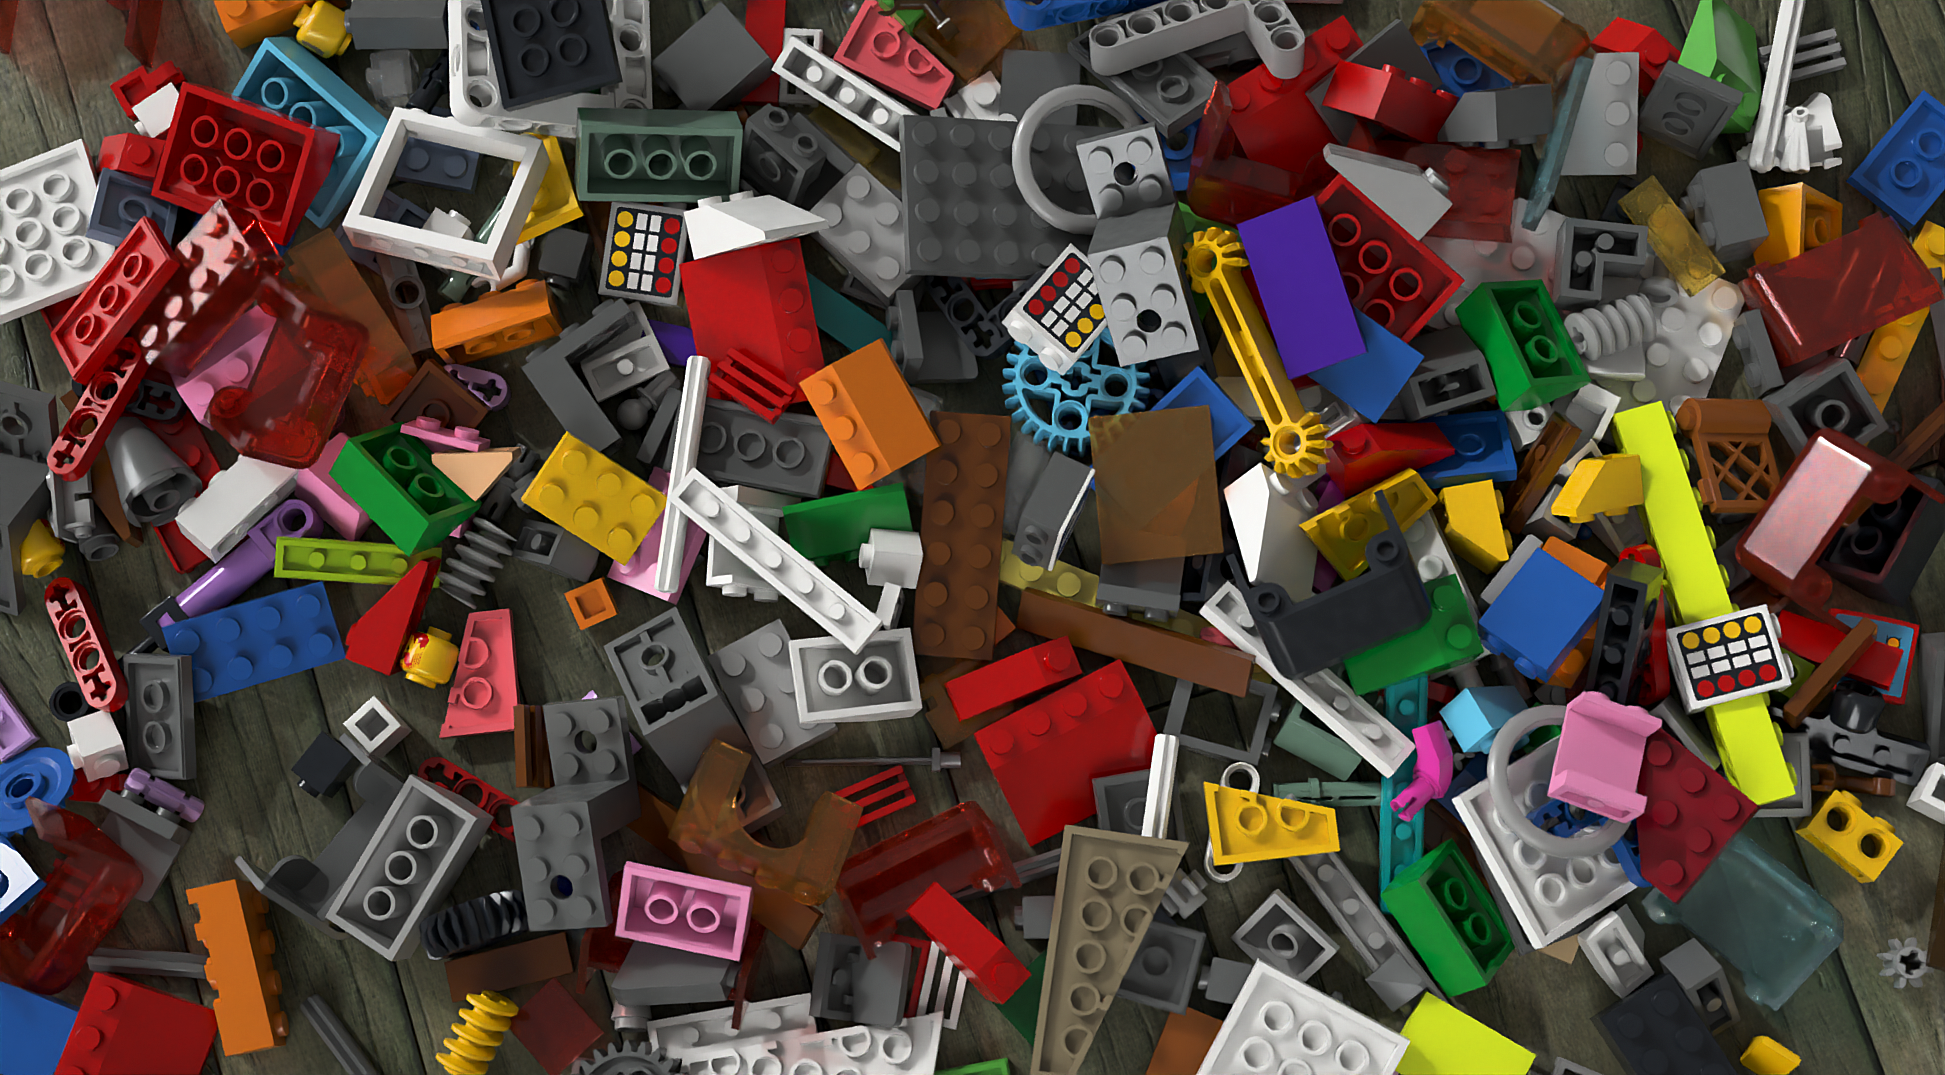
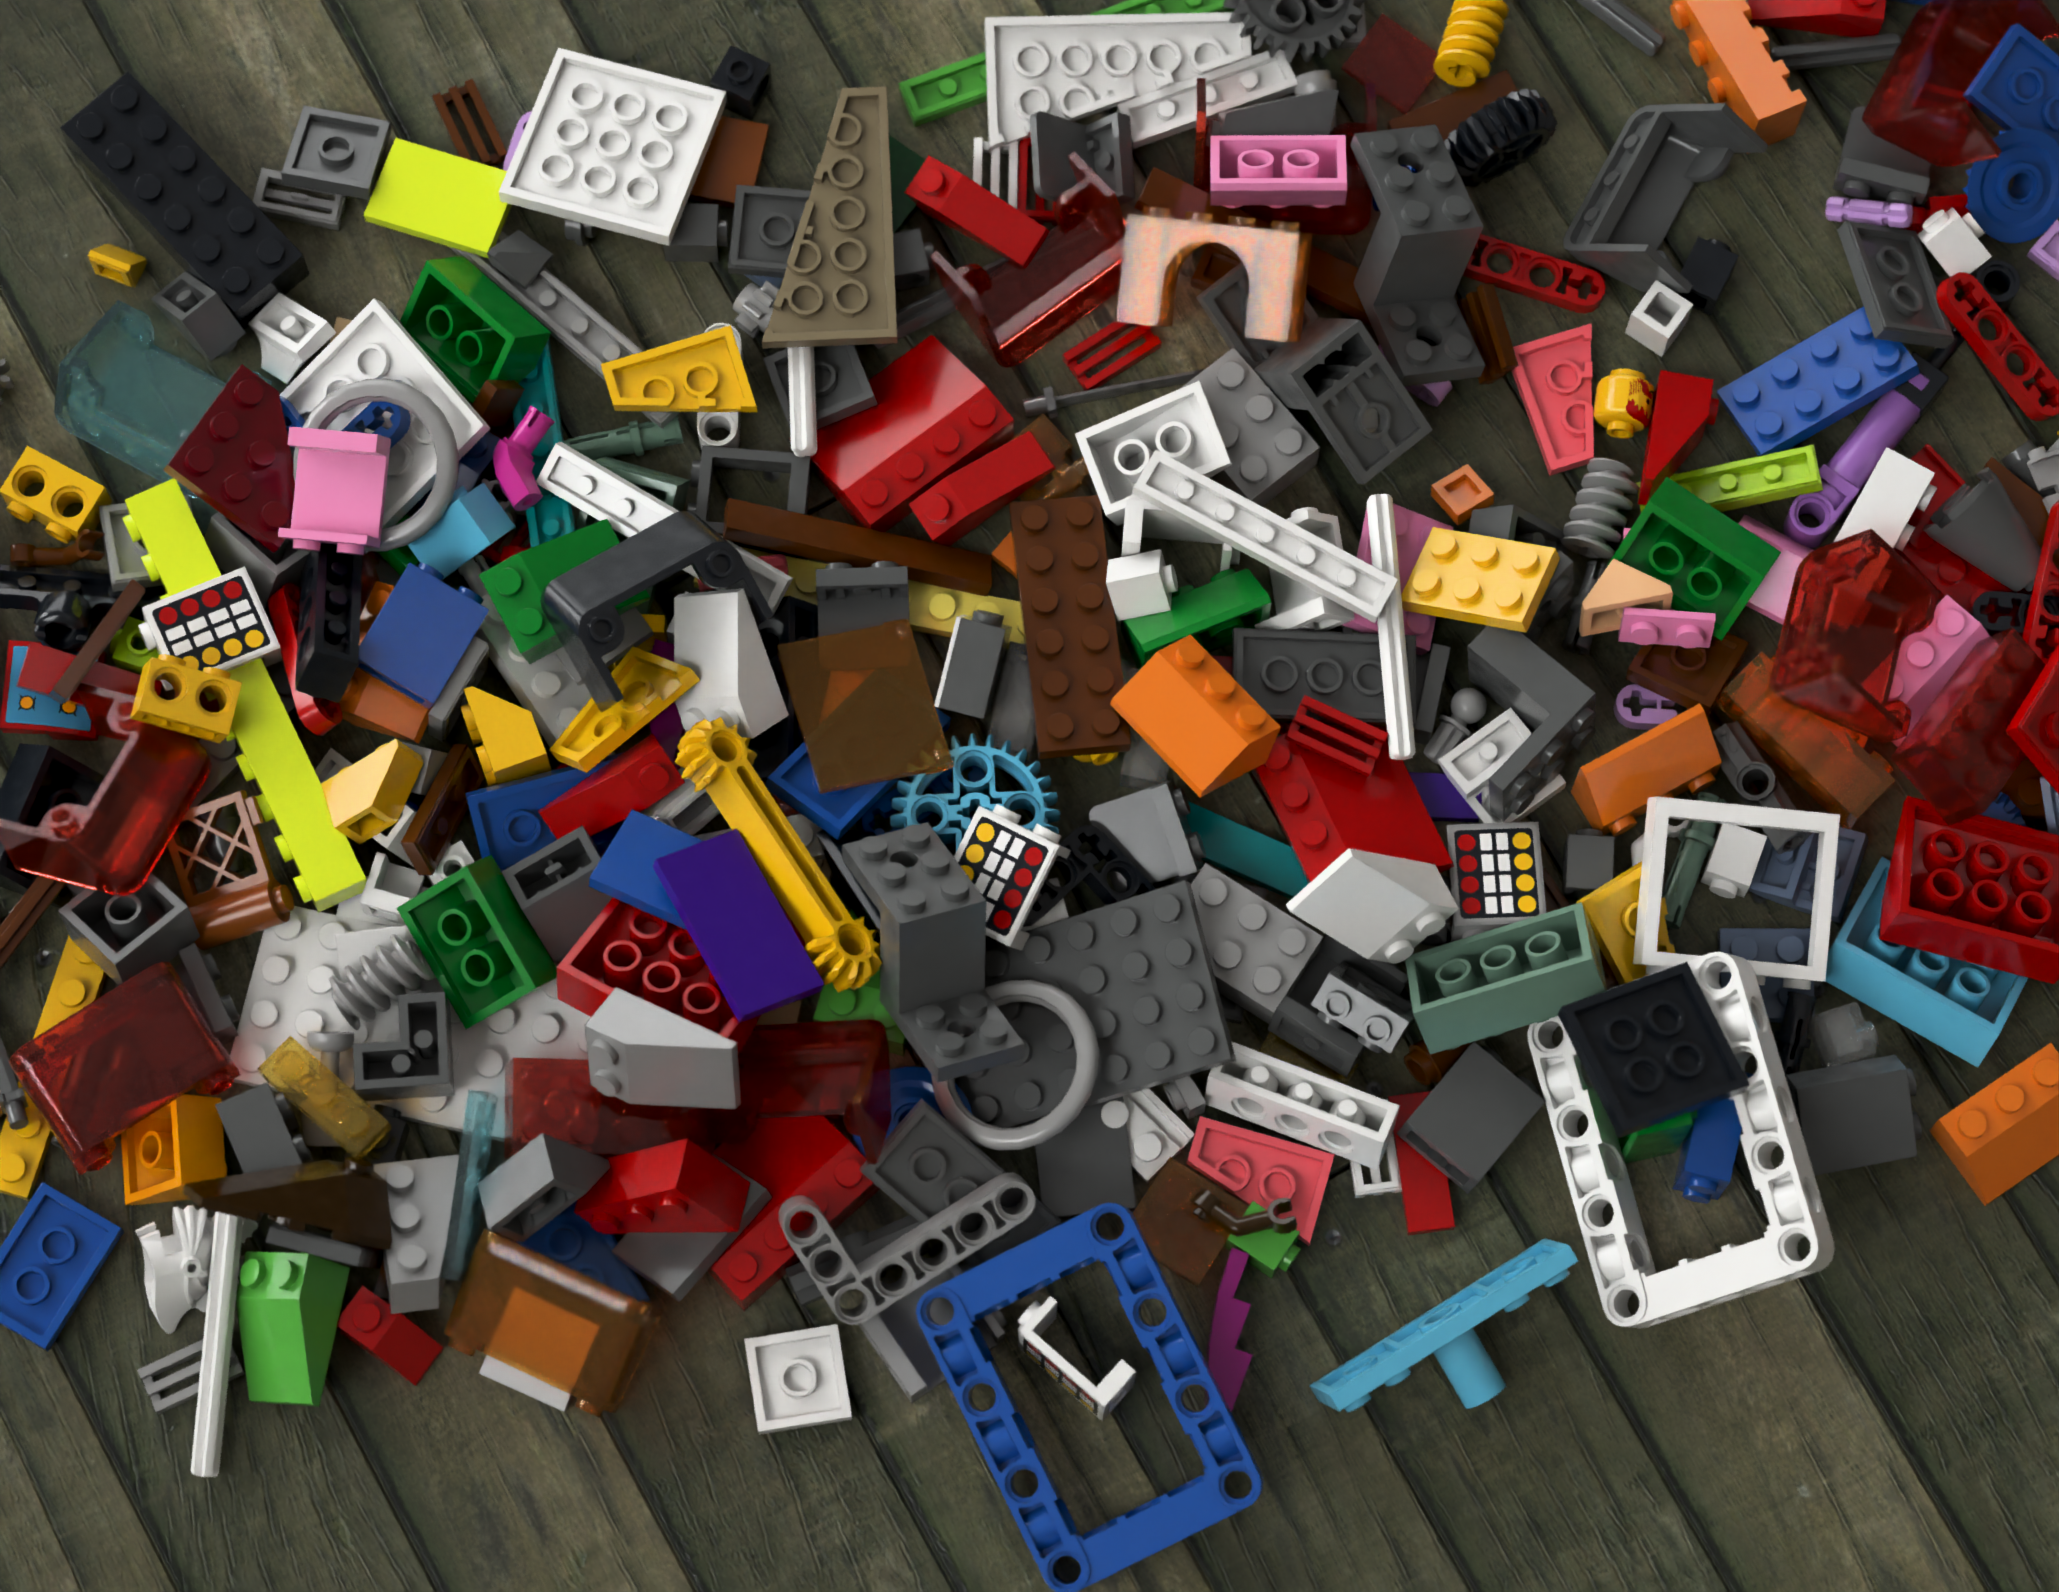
camera: 160 degrees right, 5 degrees down
yellow head [293,0,353,58] -> none
light grey slope [325,774,494,962] -> none
light grey slope [1230,889,1340,983] -> none
none -> yellow brick [130,654,242,744]
none -> dark brown wedge [182,1157,392,1250]
none -> reddish brown tile [472,380,525,426]

